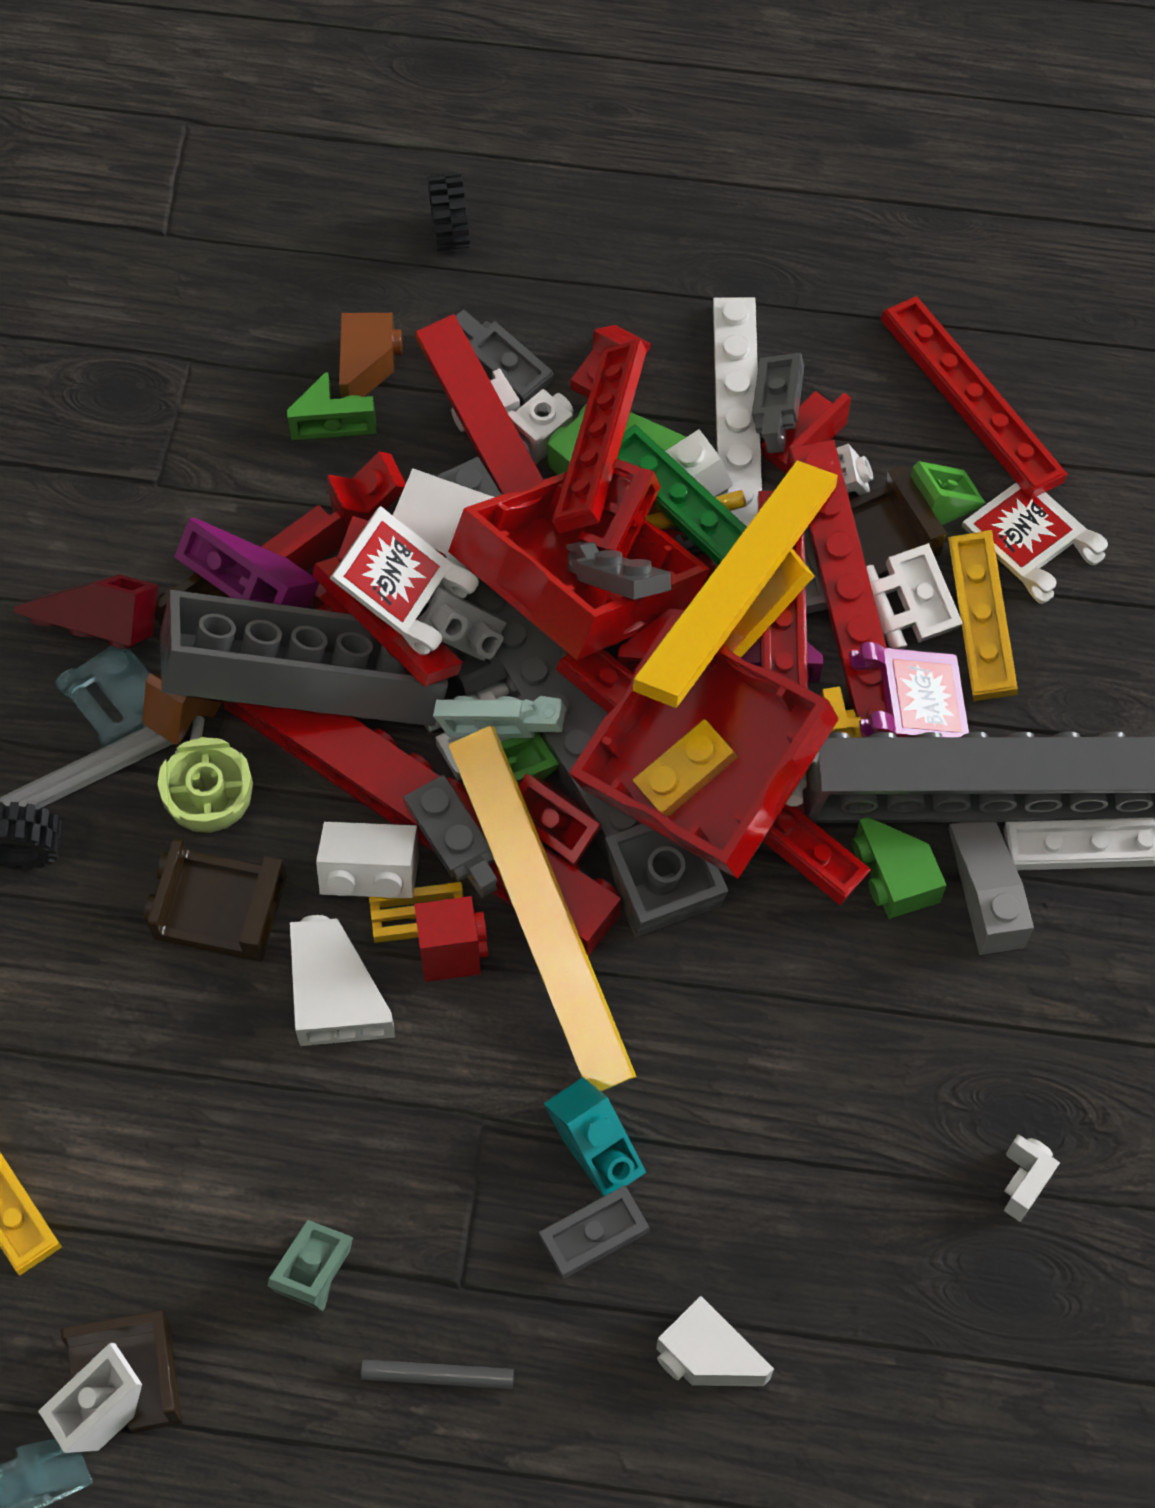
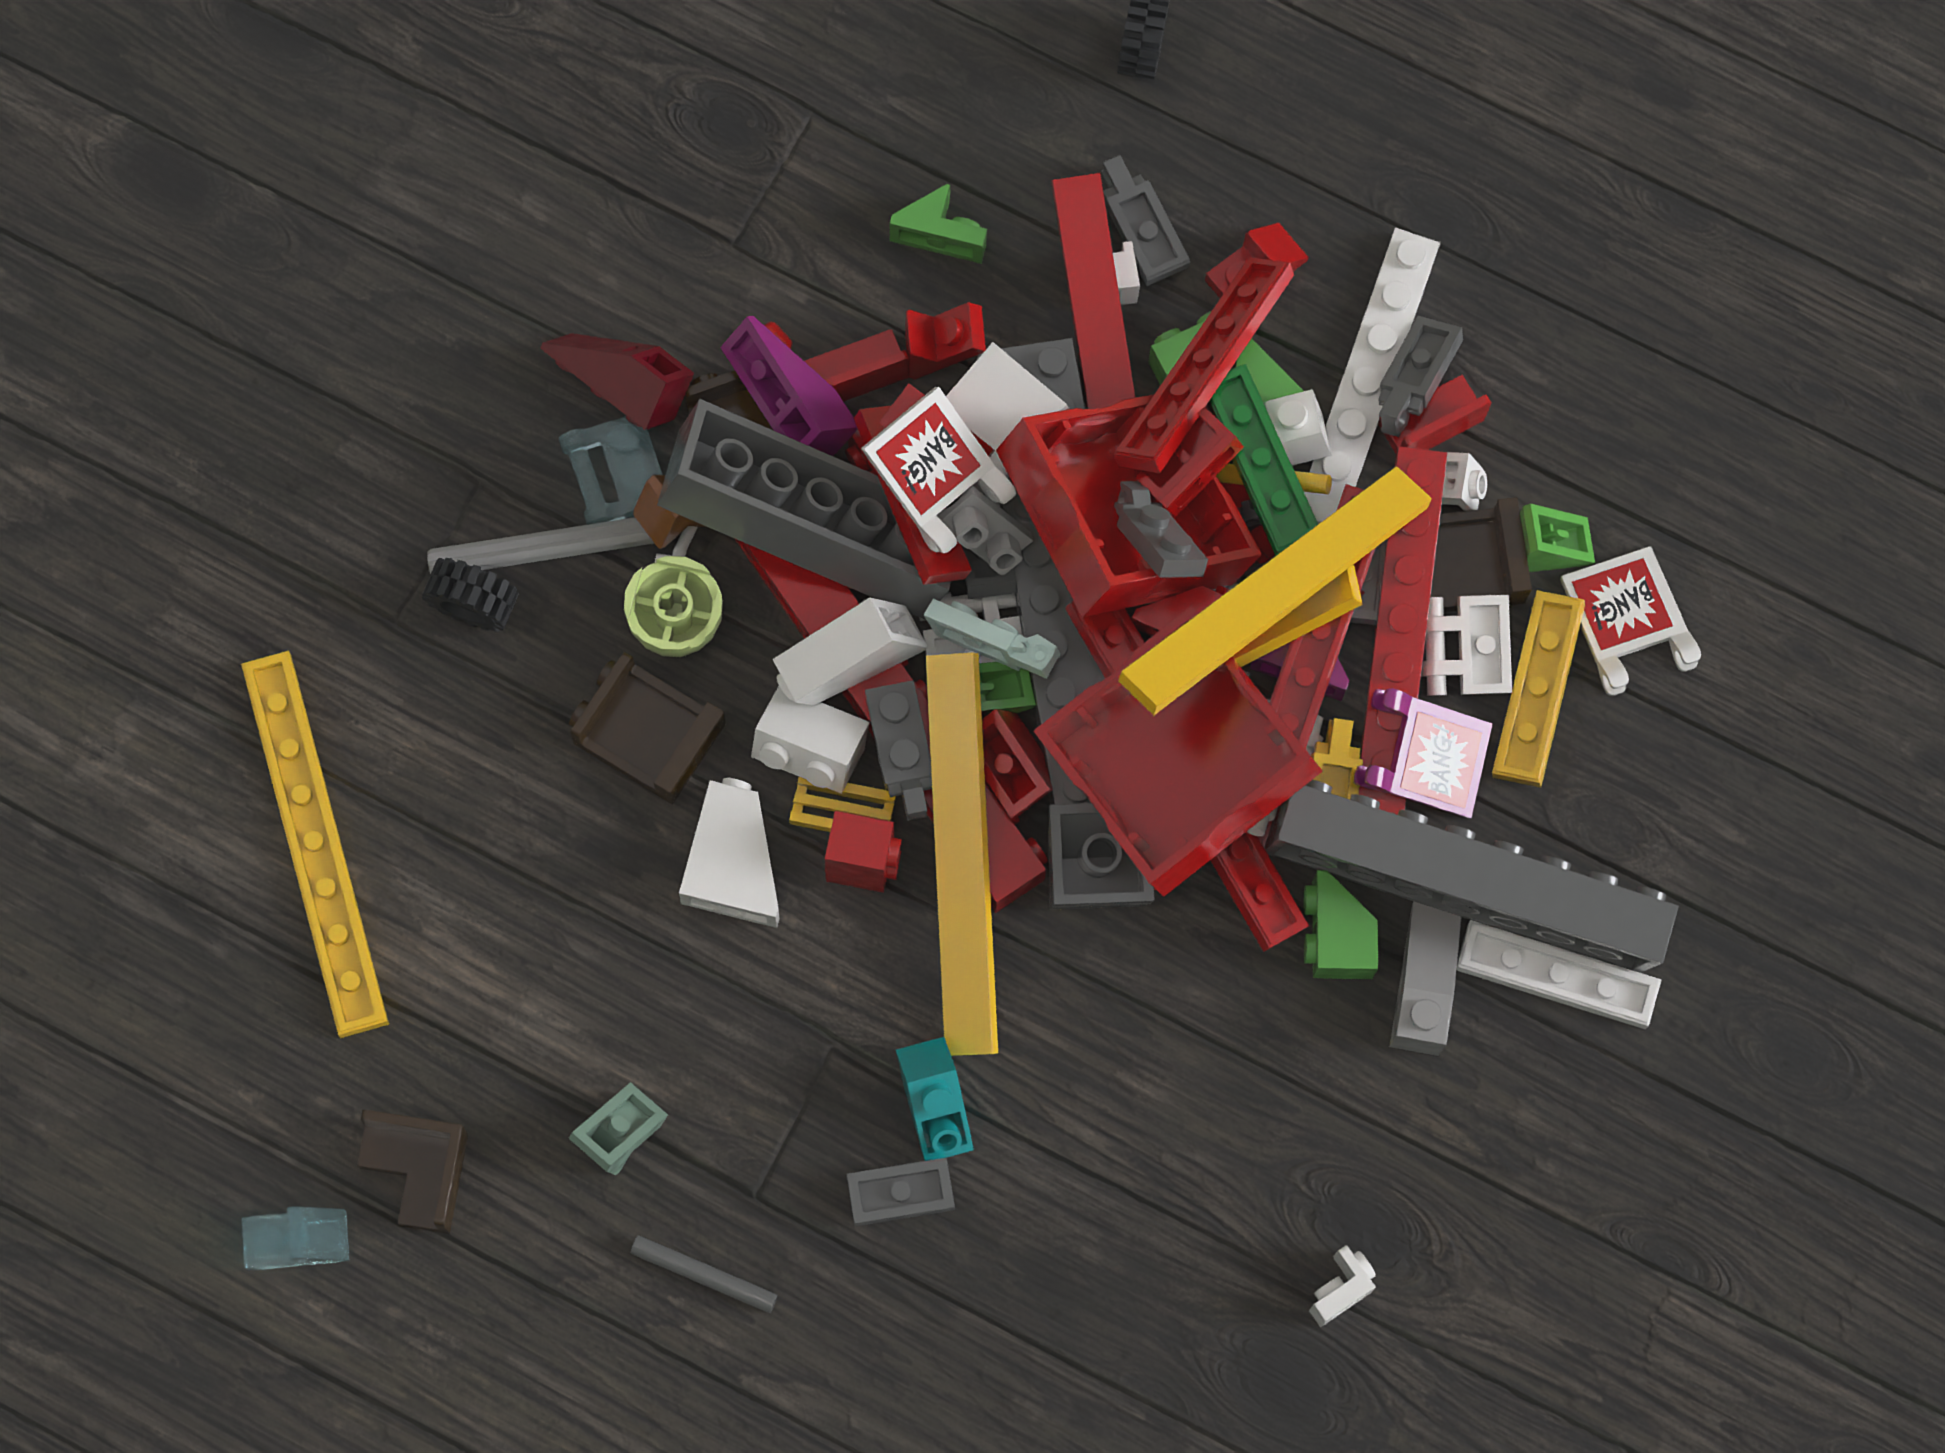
camera: 15 degrees right, 10 degrees up
white slope [38,1343,142,1453] -> none
dark orange slope [339,312,403,398] -> none
white brick [508,389,573,464] -> none
yellow plate [633,719,738,817] -> none
white slope [656,1296,774,1386] -> none
red tile [881,296,1068,499] -> none
none -> white slope [773,598,928,705]

